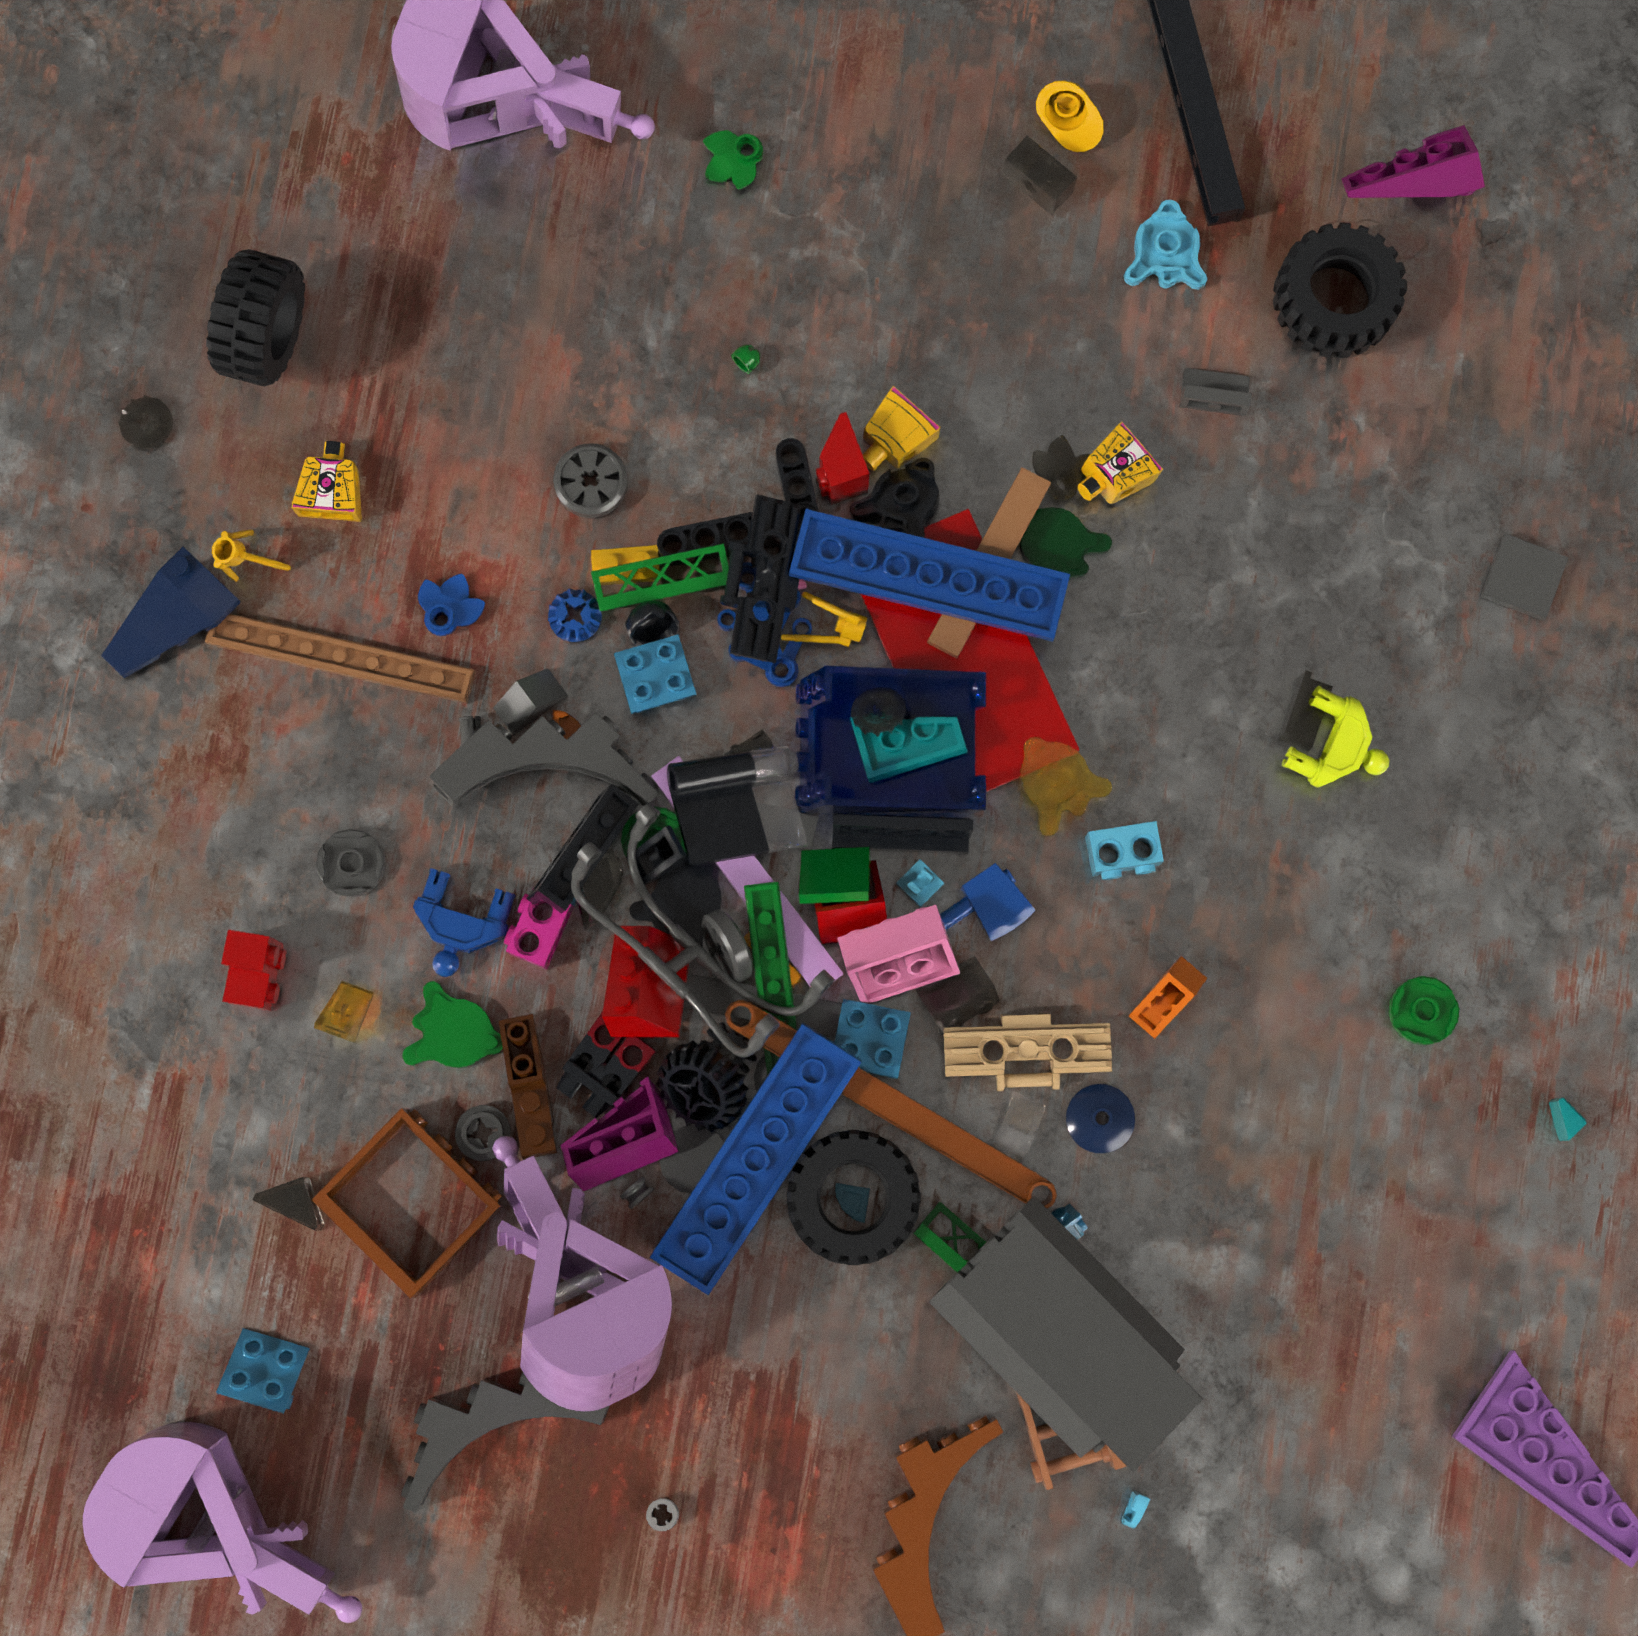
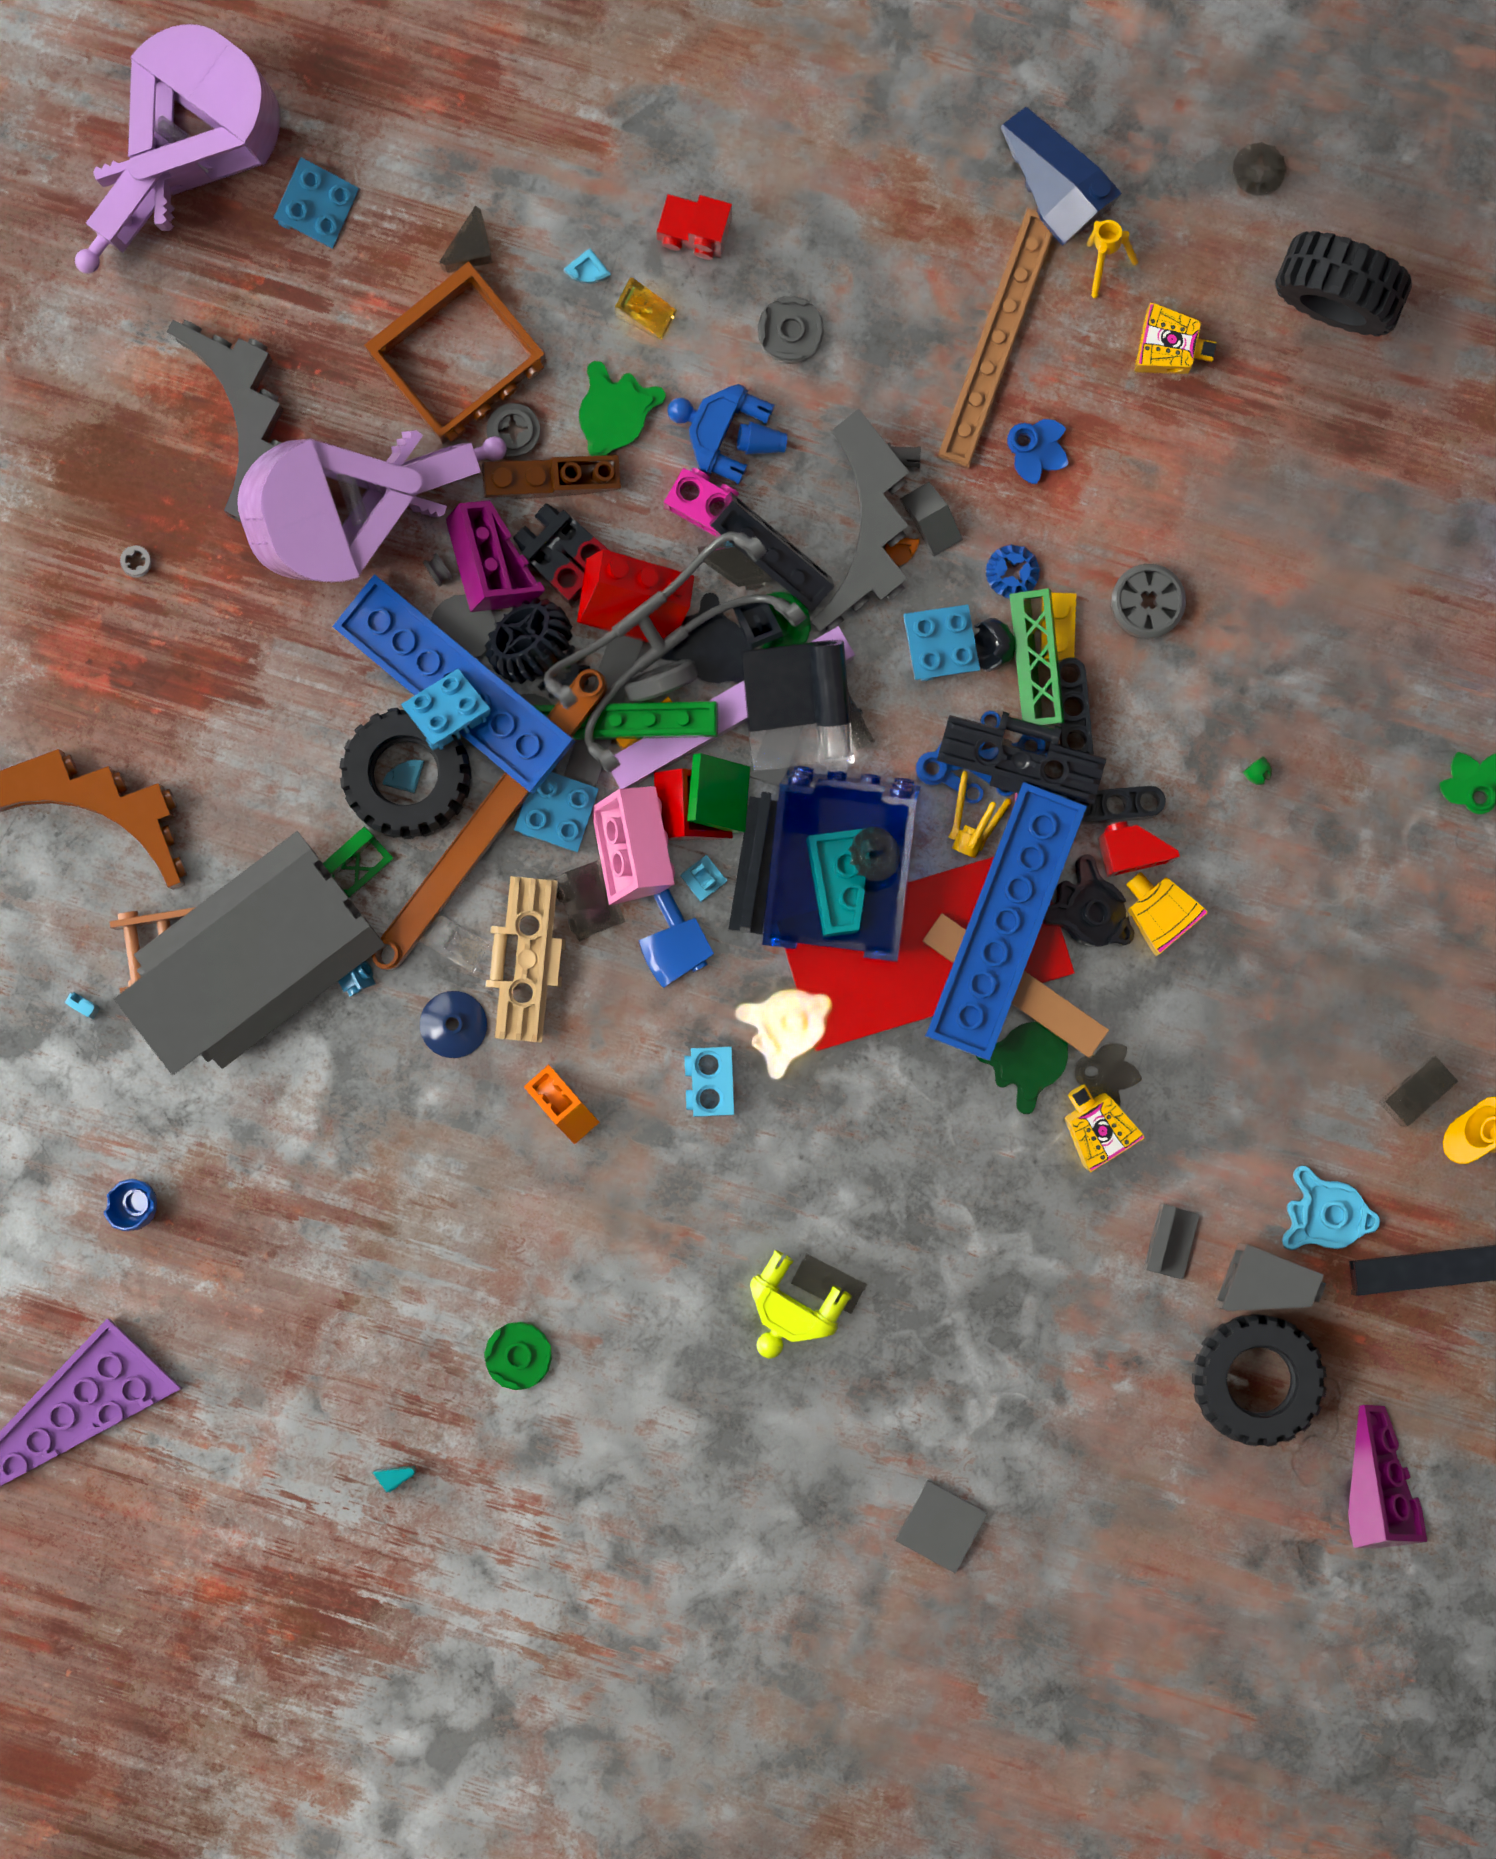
camera: 95 degrees right, 5 degrees up
none -> blue hair [104,1178,157,1231]
none -> dark azure hinge [401,669,491,751]
none -> medium azure tile [564,248,611,284]
none -> blue cone [737,421,787,455]
none -> dark grey slope [1214,1243,1326,1311]

